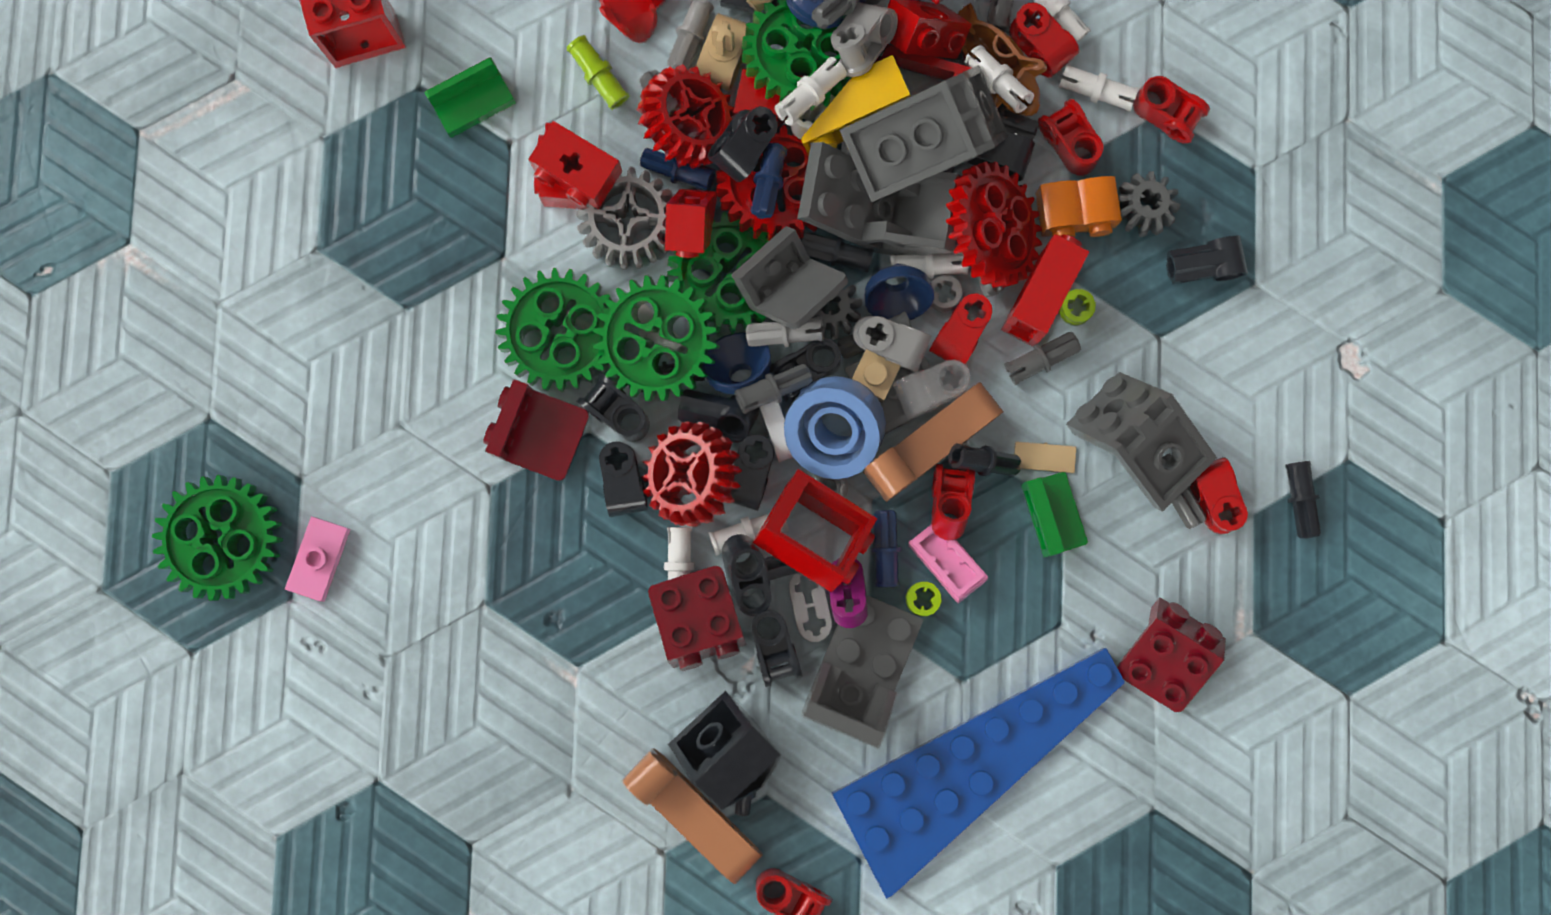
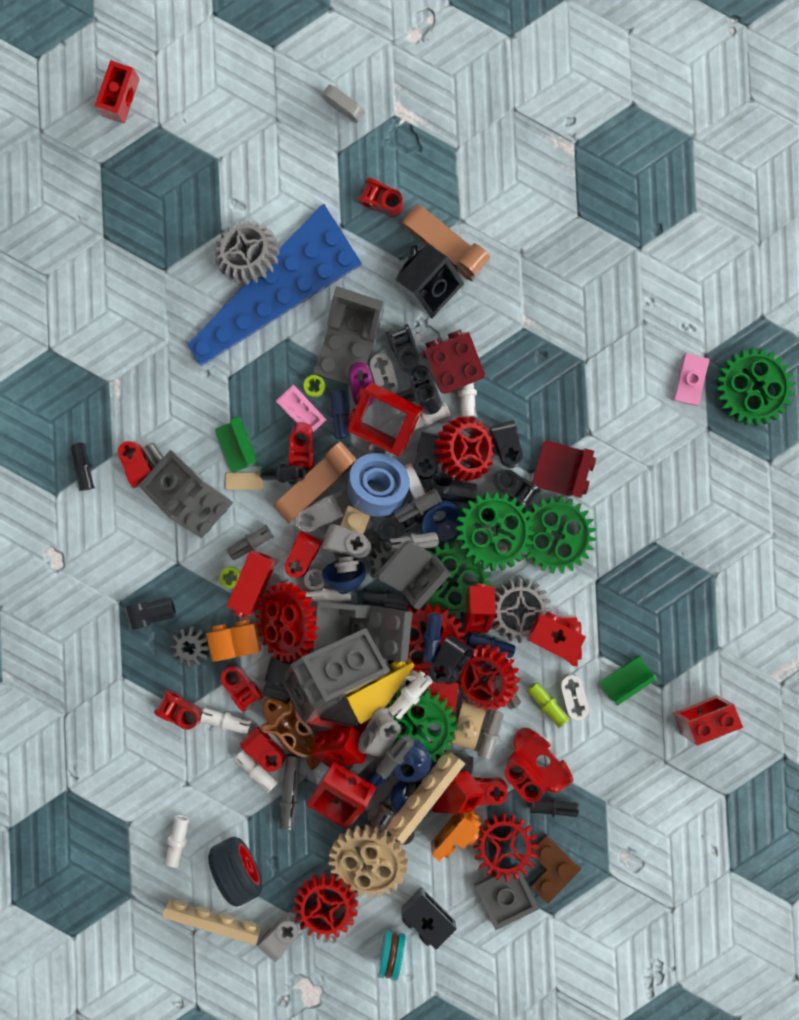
camera: 175 degrees right, 5 degrees up
white pin [965,45,1034,113] -> none
dark red bracket [1117,597,1226,712] -> none
none -> light grey gear [214,220,280,285]
none -> light grey plate [334,556,359,573]
none -> white beam [560,674,589,720]

